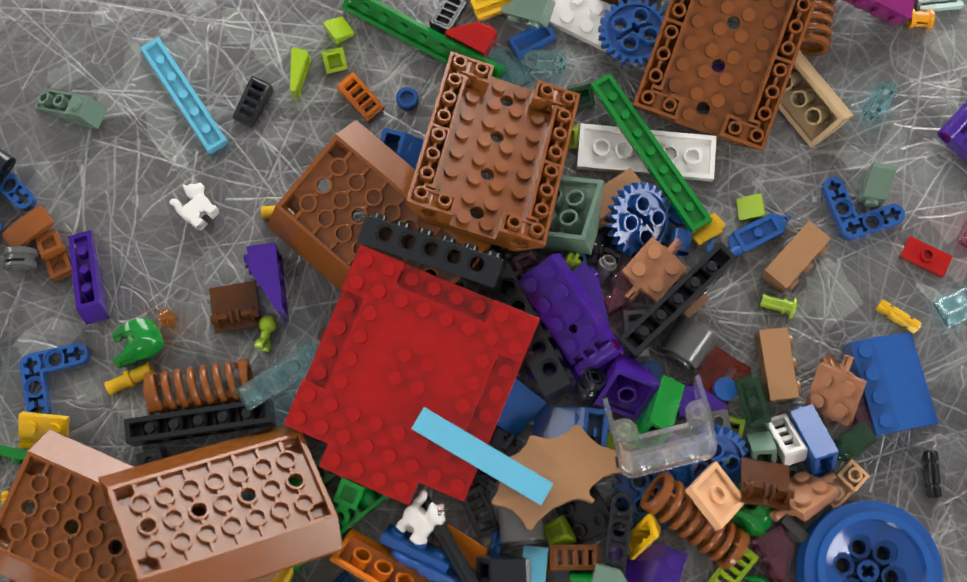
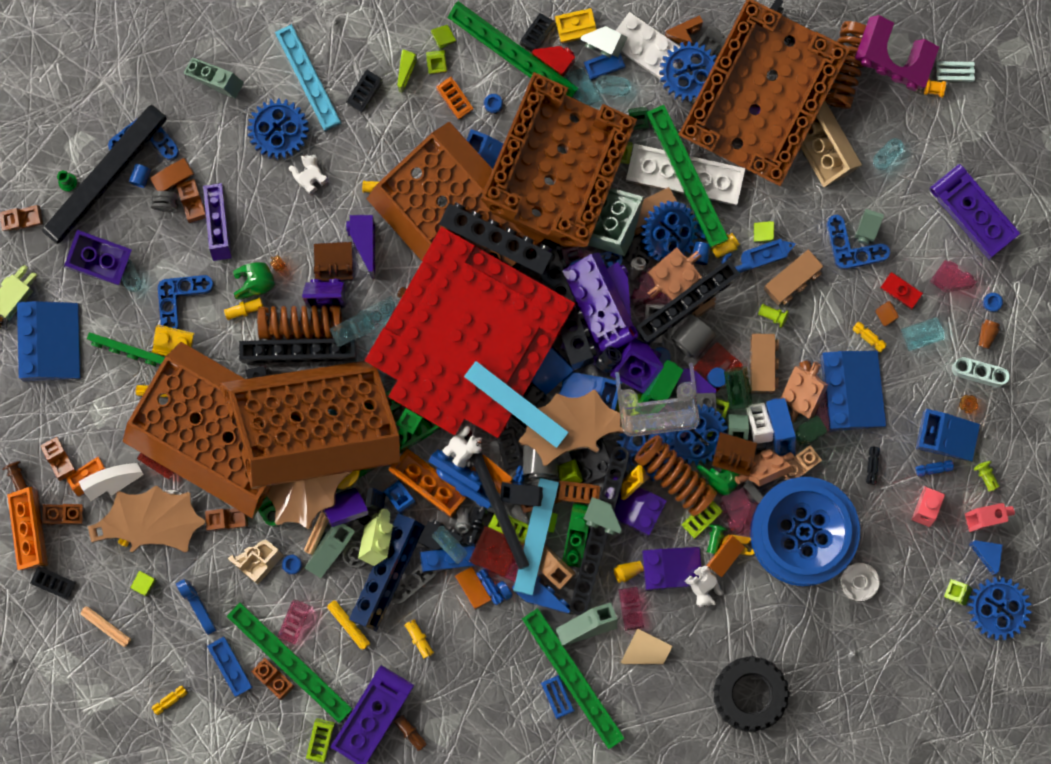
camera: 10 degrees right, 5 degrees up
lime arm [254,315,277,353] -> none
lime plate [564,251,581,271] -> none
light nougat plate [685,462,745,531] -> none
none -> blue gear [247,98,309,160]
none -> dark purple slope [302,279,346,308]
none -> dark orange slope [875,301,899,326]

